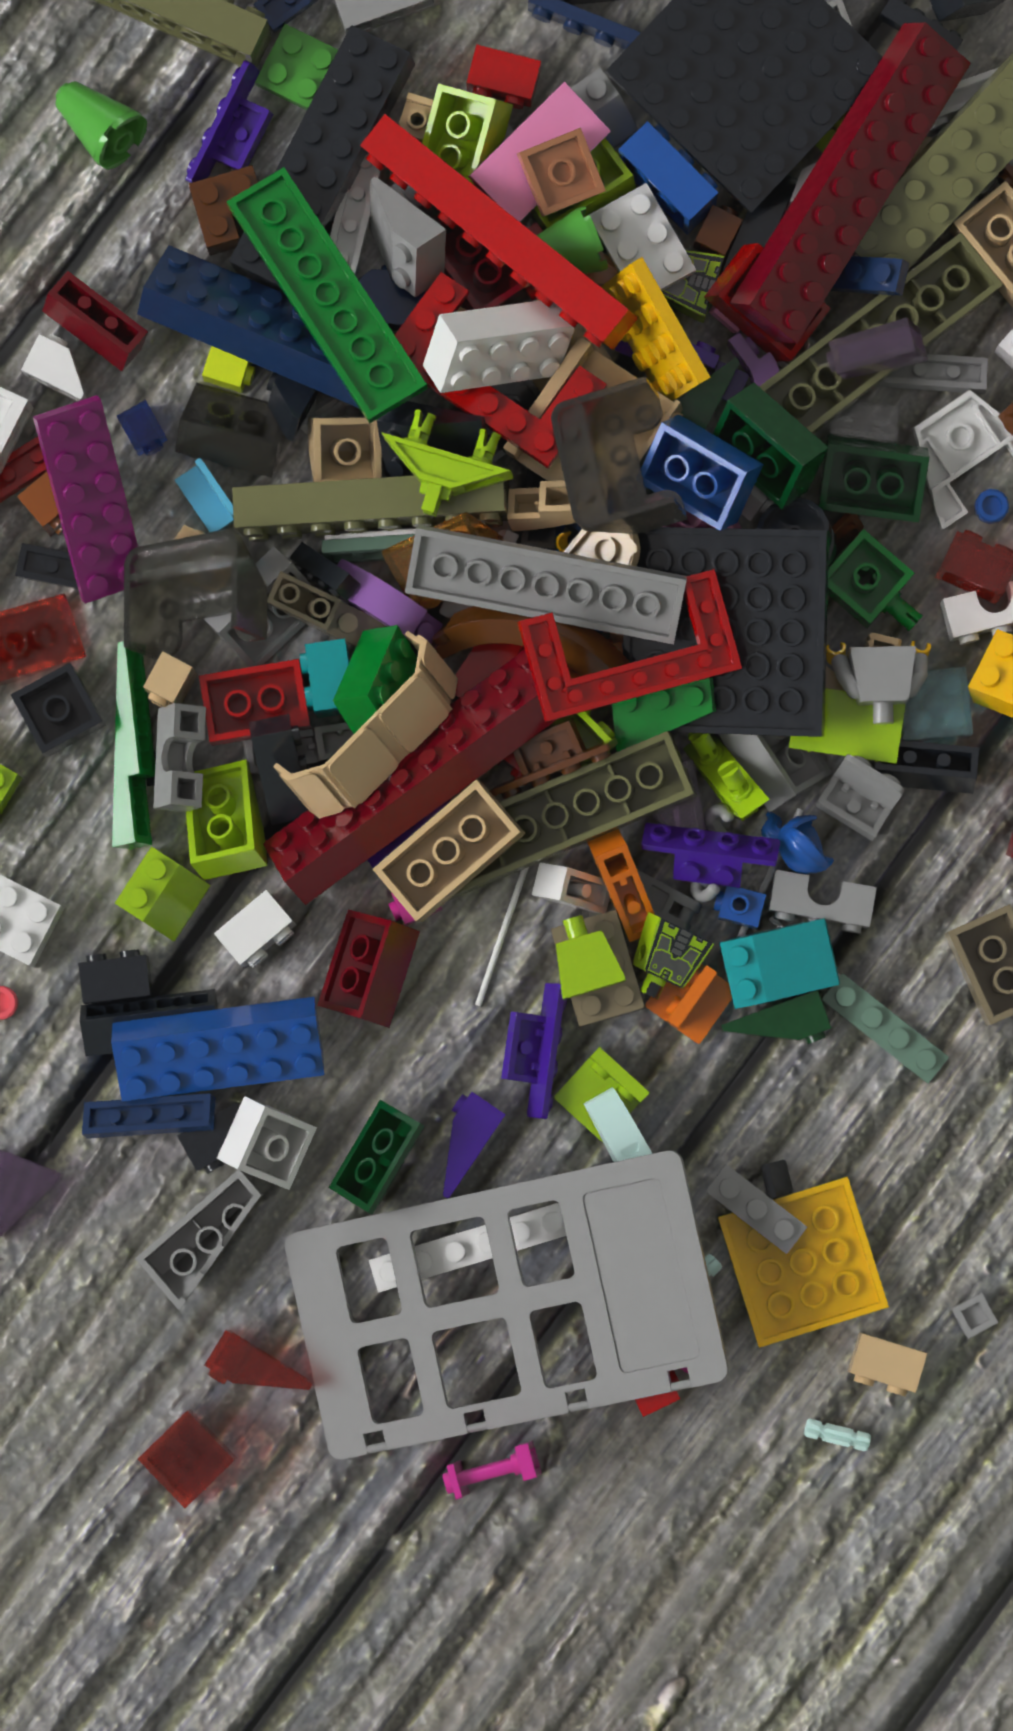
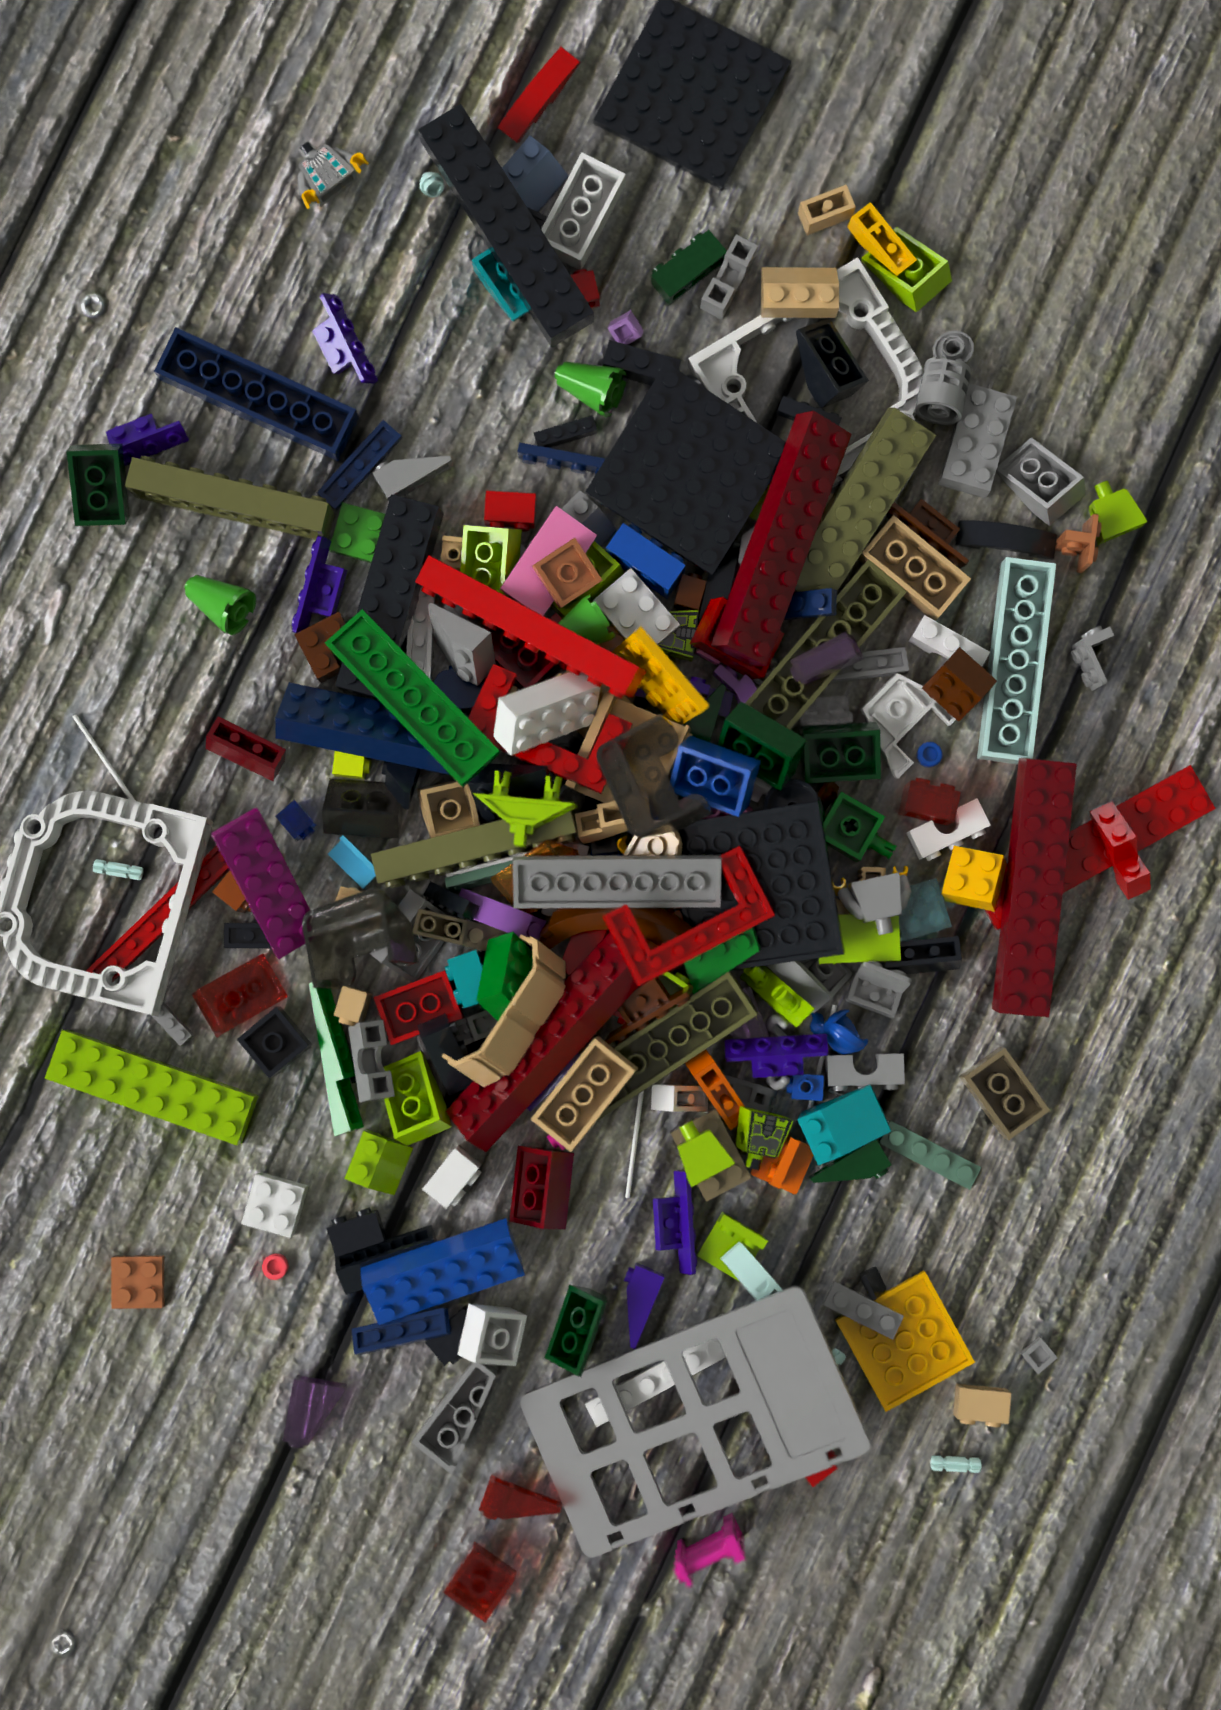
camera: 15 degrees left, 0 degrees up
white slope [21,334,87,401] -> none

